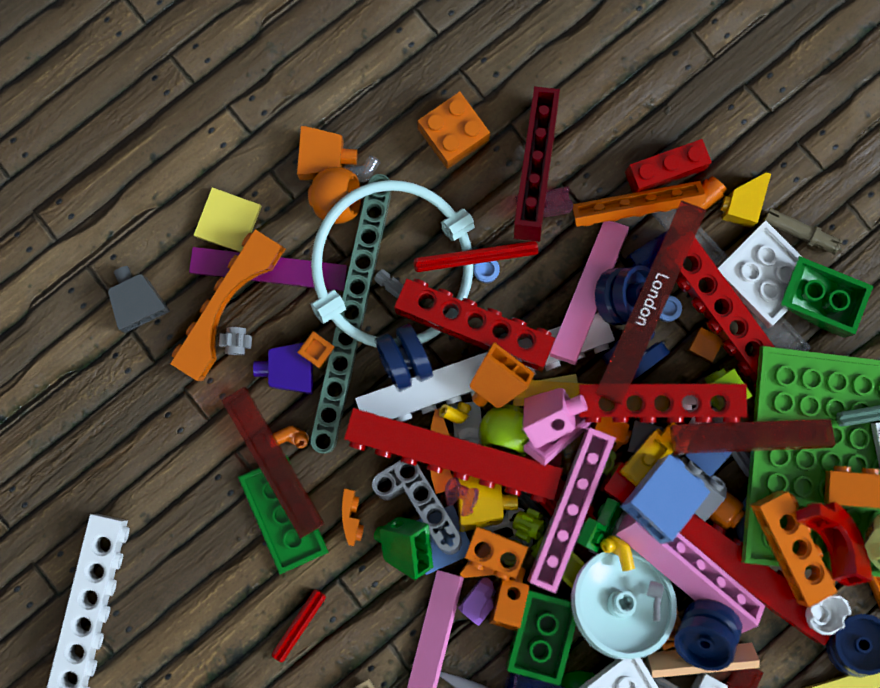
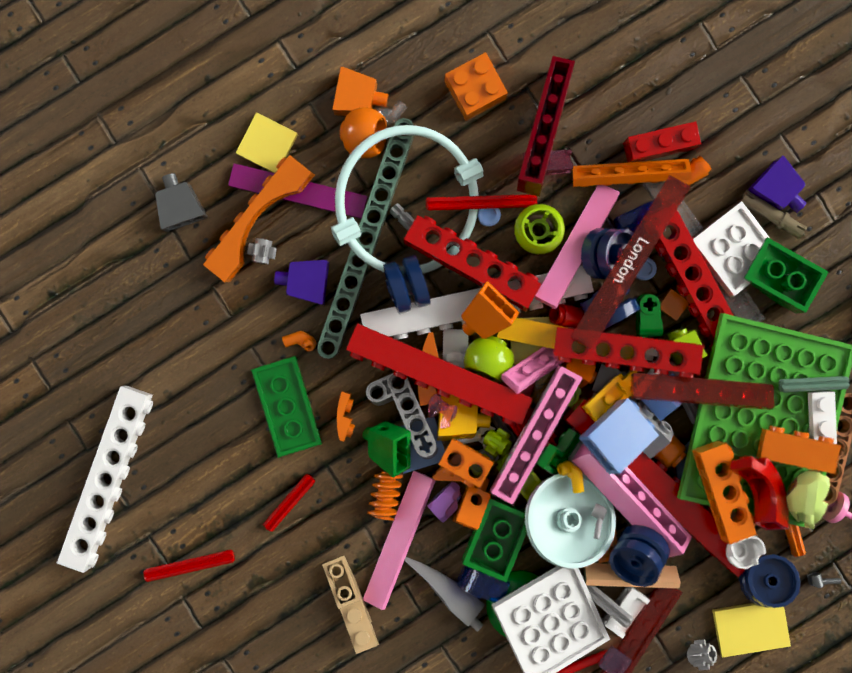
camera: 10 degrees right, 5 degrees up
clear red tile [221,387,325,539] -> none
orange tile [297,331,335,369] -> none
yellow arm [439,401,471,424] -> none
bright pink torso [523,388,588,449] -> none
yellow slope [720,172,771,228] -> none
none -> orange piece [367,470,403,521]
none -> lime wheel [514,204,565,255]
none -> red brick [549,304,585,329]
none -> green piece [635,294,663,338]
none -> dark purple torso [748,156,807,213]

